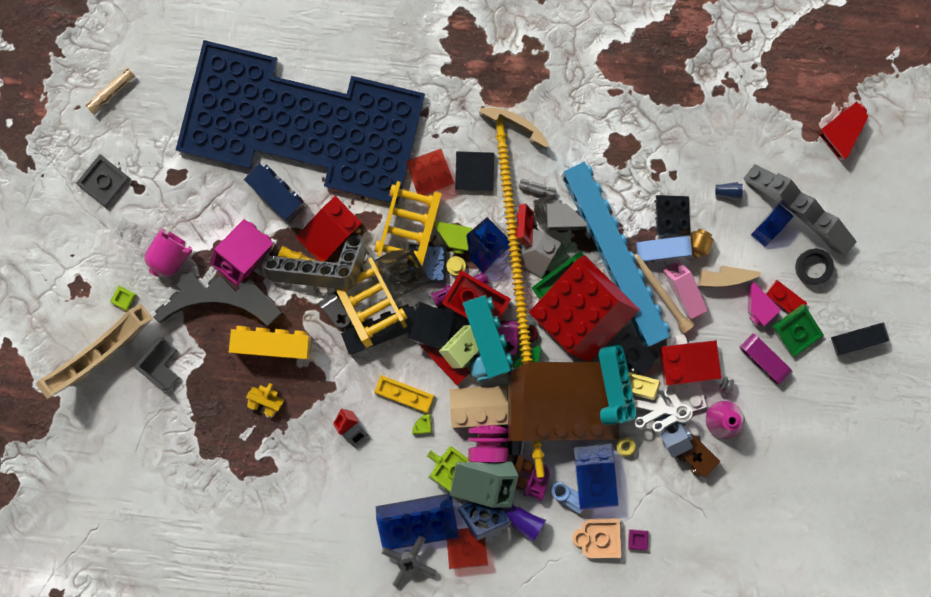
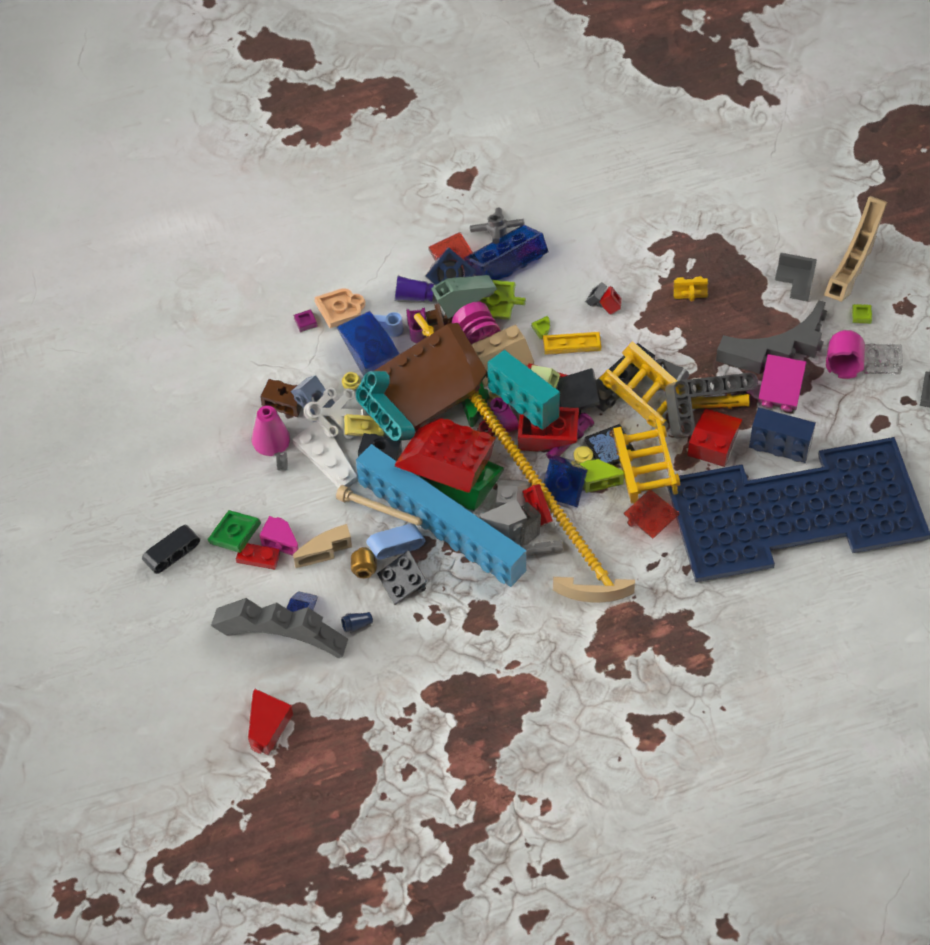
camera: 155 degrees right, 30 degrees down
yellow brick [229,326,313,359] -> none
clear smoke slope [374,249,430,299] -> none
black tile [455,151,494,191] -> none
red slope [659,340,722,386] -> none
bright pink slope [662,261,708,319] -> none
magenta beam [739,333,793,386] -> none
black tyre [795,248,834,285] -> none

